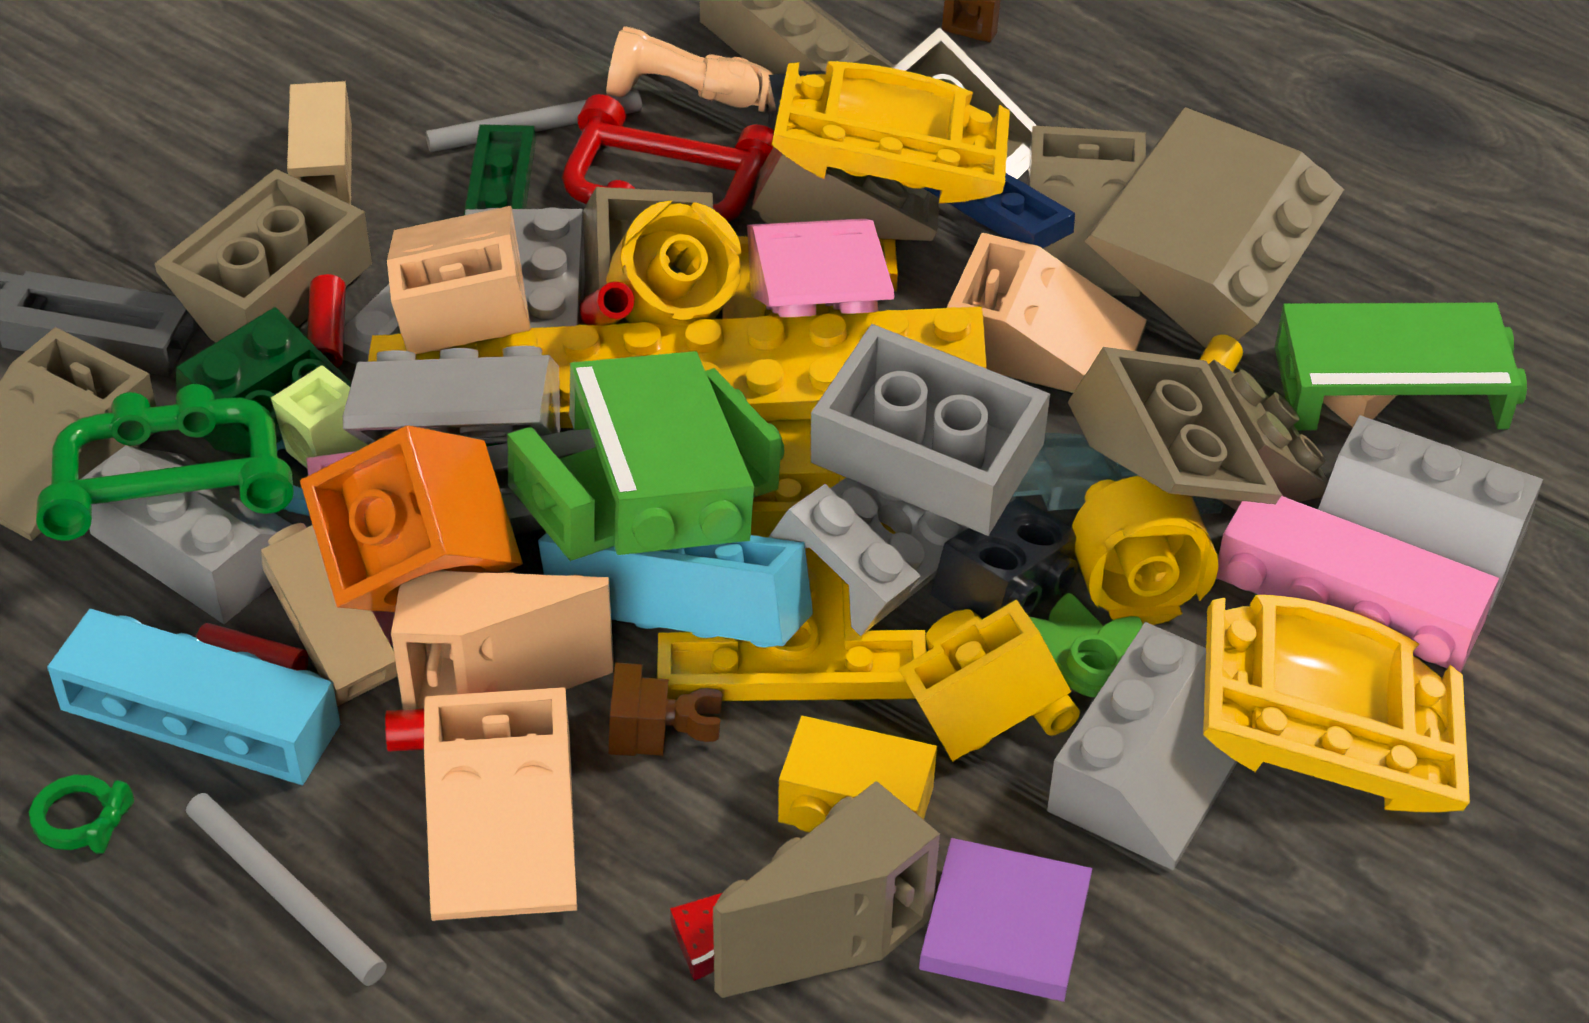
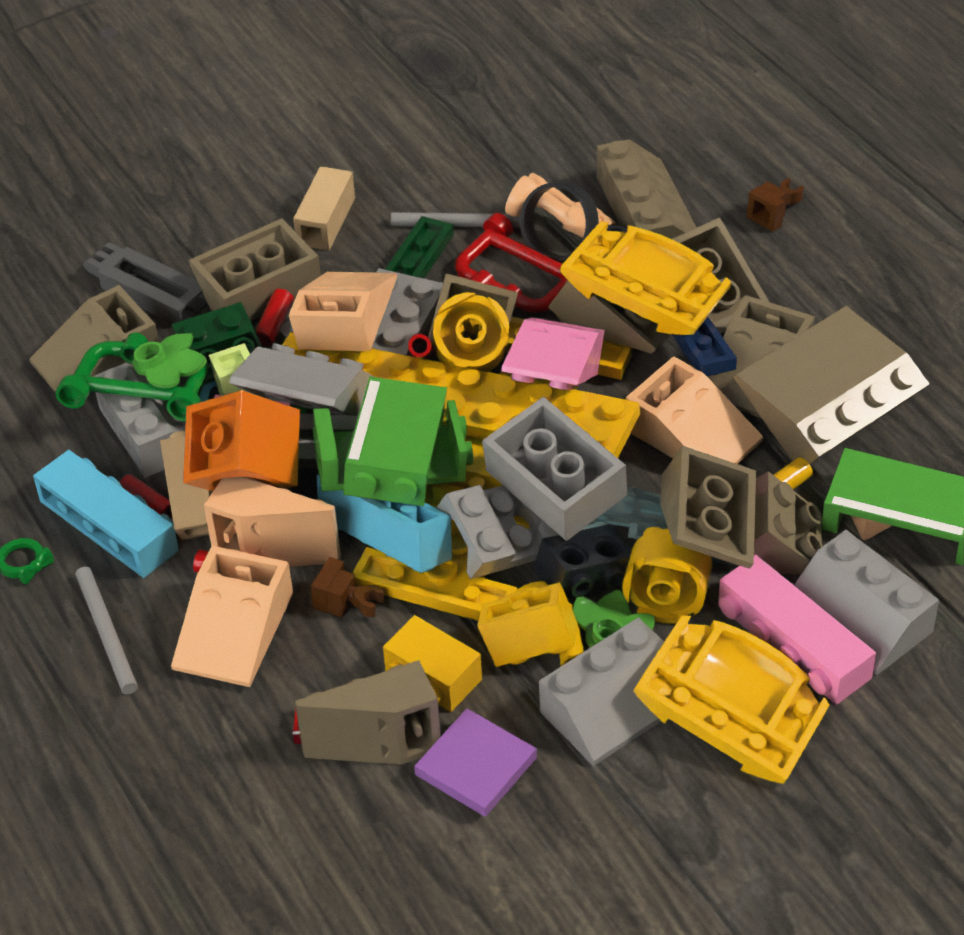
camera: 25 degrees right, 0 degrees up
none -> bright green plate [133,333,207,388]
none -> black tyre [520,182,599,261]

